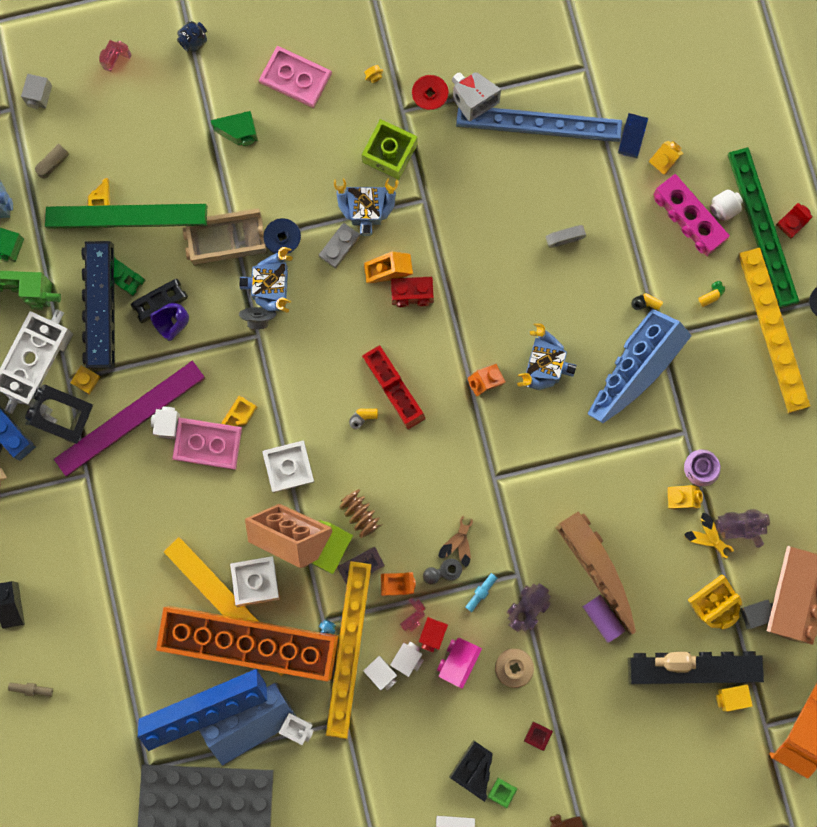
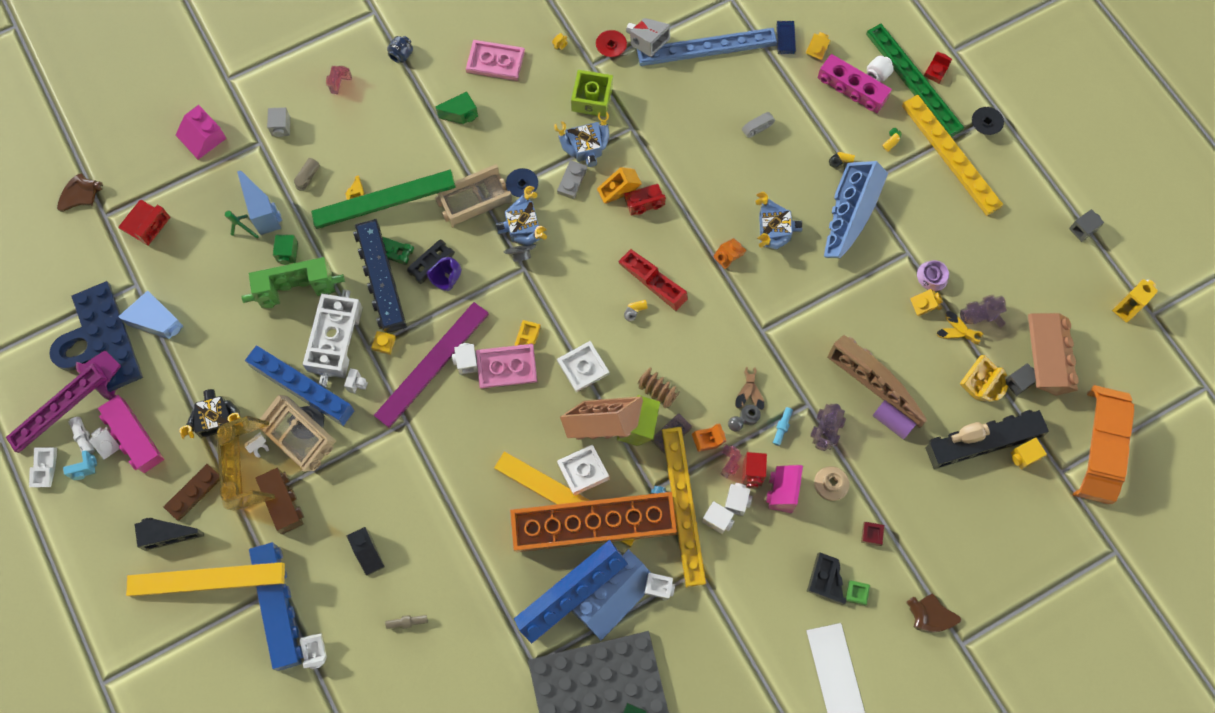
camera: 20 degrees left, 10 degrees down
black panel [25,385,93,444] -> none

